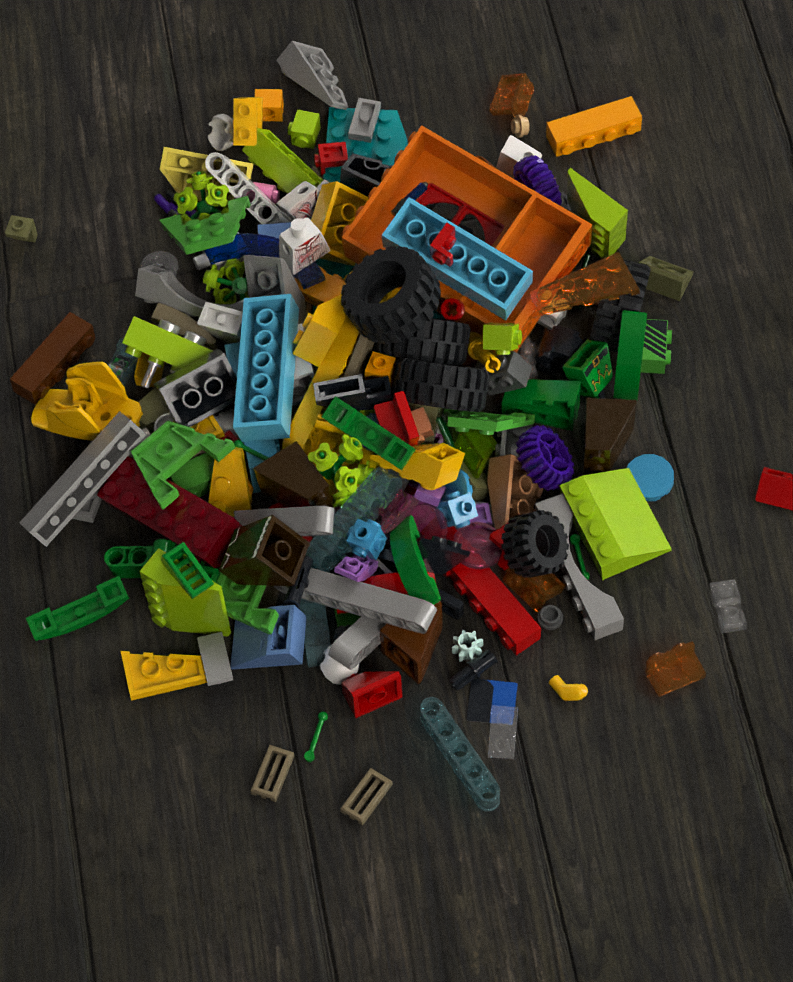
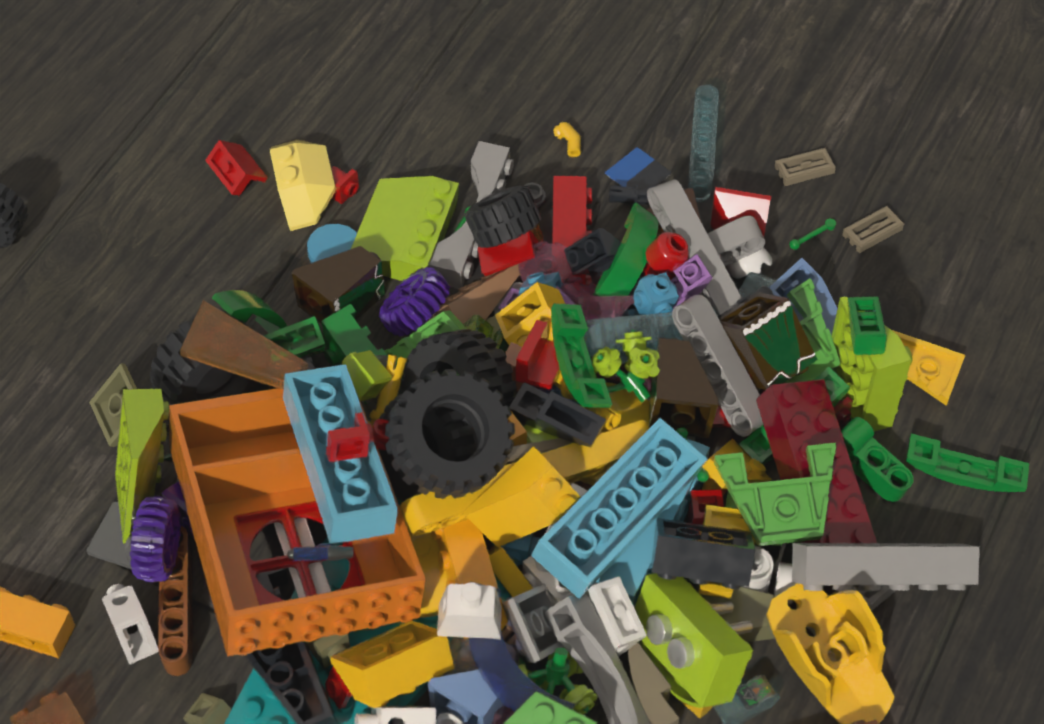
camera: 145 degrees left, 5 degrees down
light aqua gear [452,630,483,662] -> none
clear slope [488,705,518,759] -> none
tan plate [511,115,529,138] -> none
clear orange bracket [645,641,706,697] -> none
clear slope [710,579,747,634] -> none
none -> light yellow wedge [270,140,336,231]
none -> red bracket [331,166,359,204]
none -> red head [645,232,689,275]

